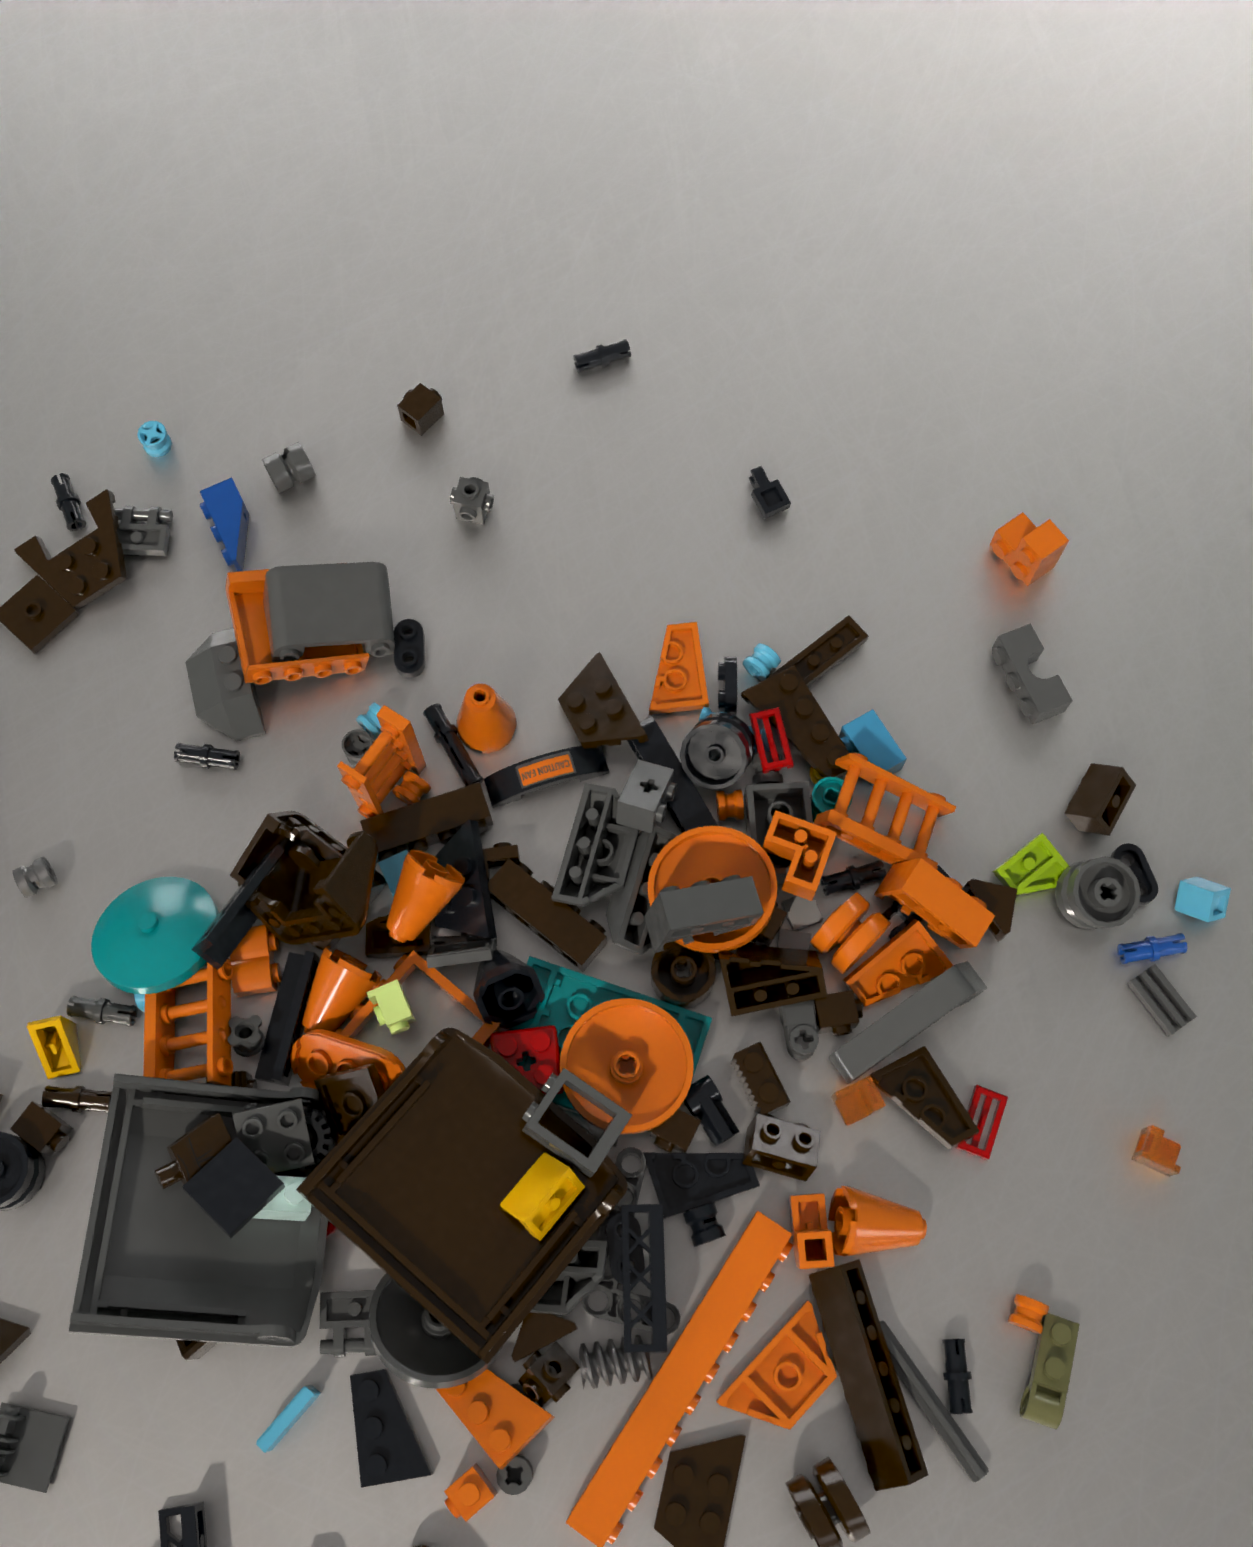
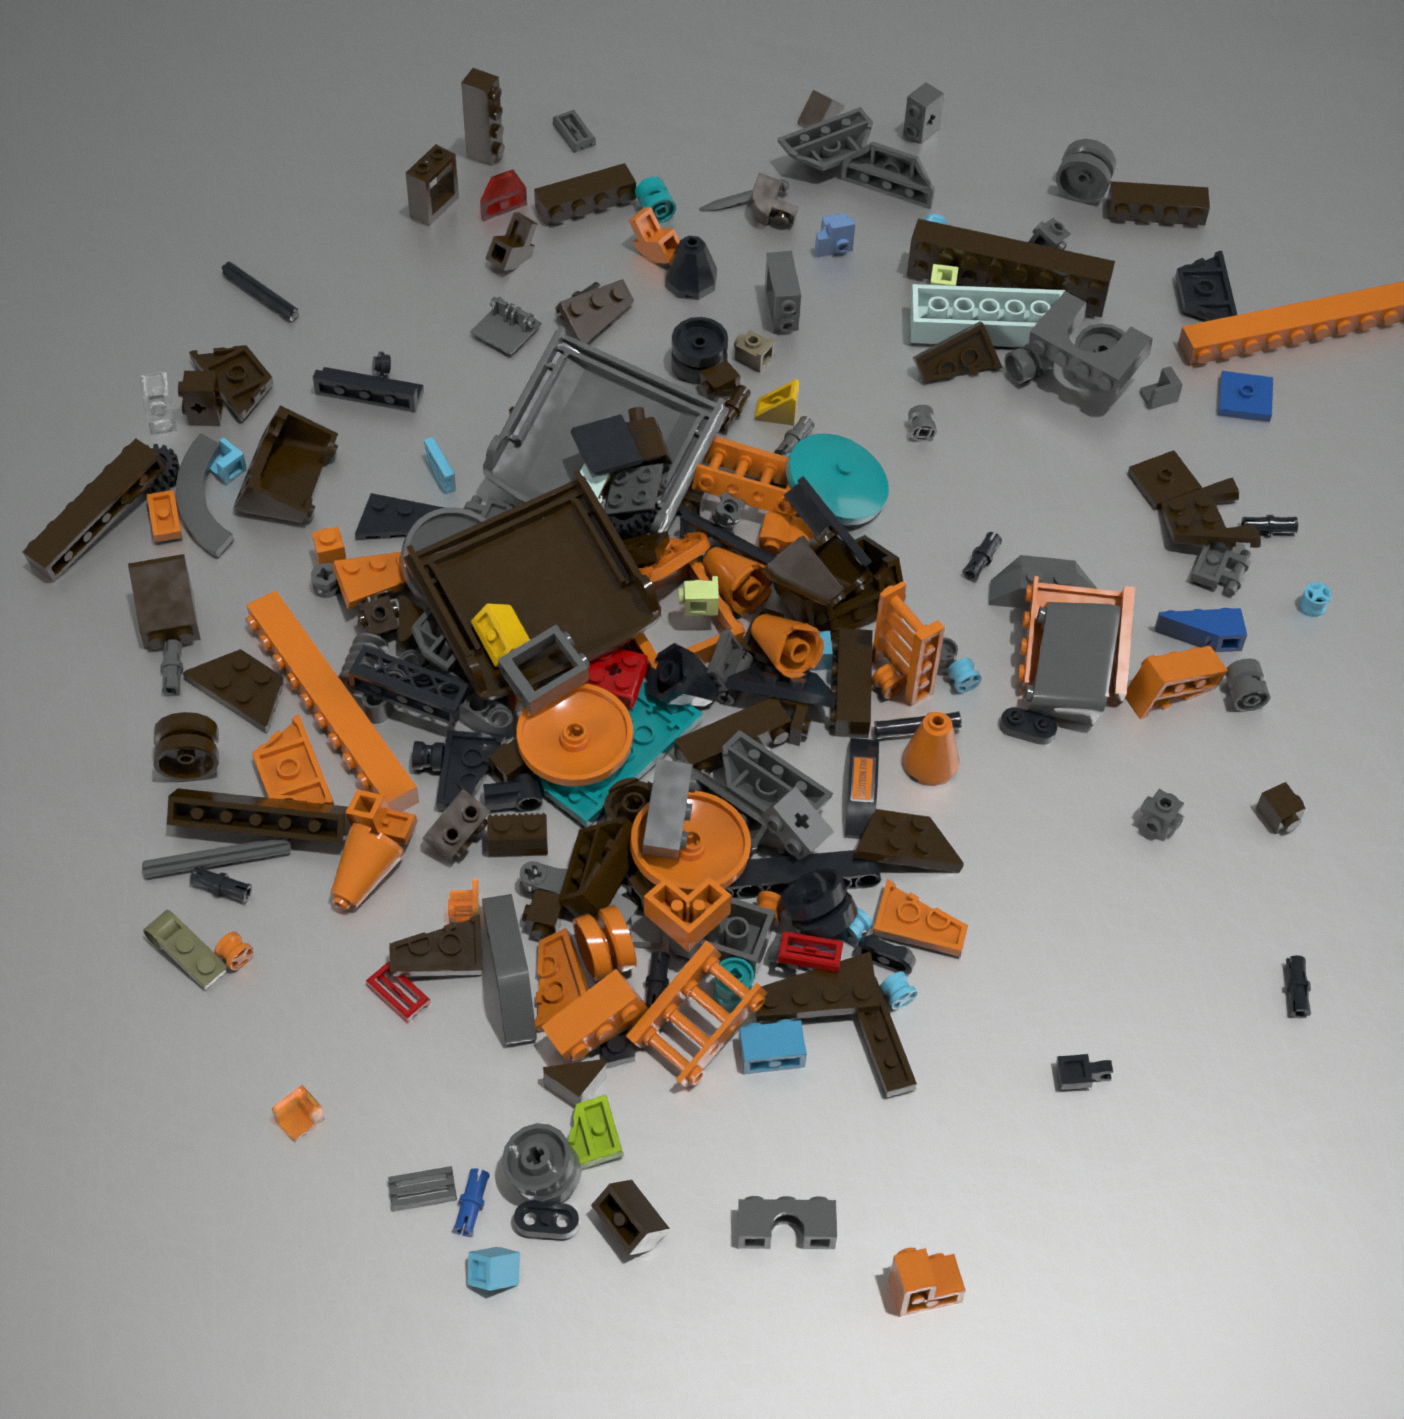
camera: 110 degrees right, 15 degrees down
none -> orange wedge [1125,646,1228,720]

